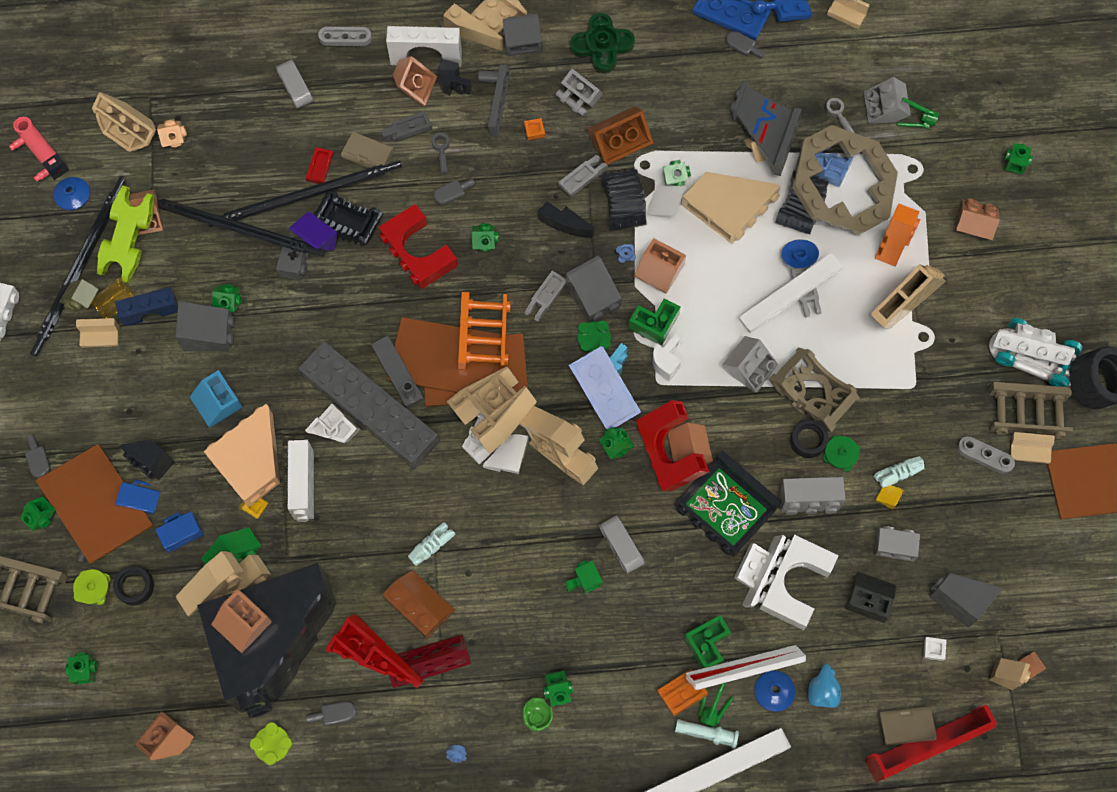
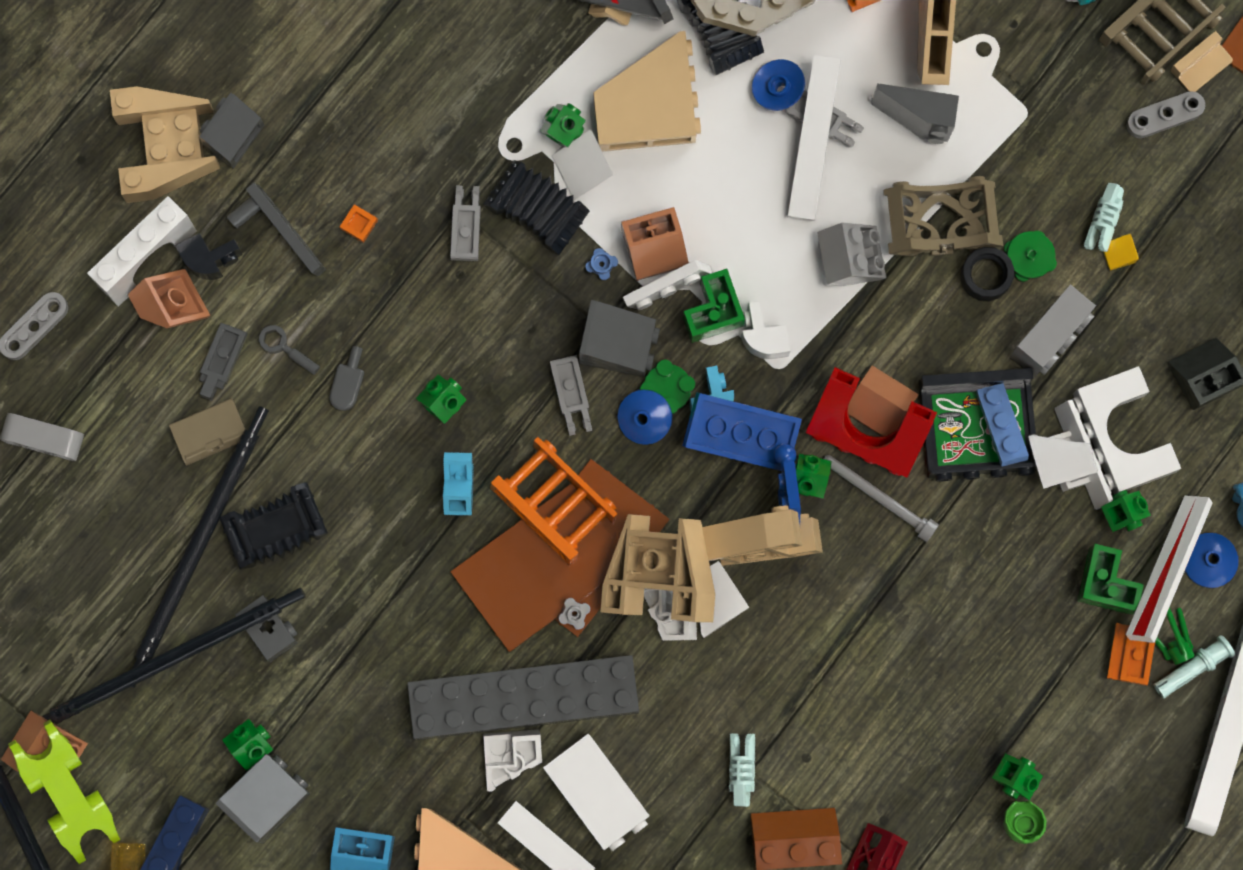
camera: 50 degrees left, 10 degrees up
dark purple slope [289,211,337,251] -> none
red tile [305,147,334,184] -> none
dark grey piece [371,336,424,409] -> none
red arch [378,204,458,290] -> none
black slope [538,201,595,238] -> none
light grey brick [556,69,603,117] -> none
green brick [565,561,603,595] -> none
dark green plant [570,13,635,73] -> none
dark orange slope [587,106,653,165] -> none
light grey beam [599,515,644,574] -> none
light grey brick [874,526,920,562] -> none
none -> medium azure brick [443,452,473,515]
none -> white brick [543,733,649,851]
none -> light grey plate [558,598,590,629]
none -> blue dish [618,390,672,445]
none -> white wing [623,260,713,310]
none -> blue plate [774,444,801,524]
none -> light grey piece [823,455,939,543]
none -> dark grey slope [871,83,959,144]
none -> medium blue plate [976,383,1029,467]
none -> white slope [1028,434,1099,489]
none -> green brick [1101,490,1151,532]

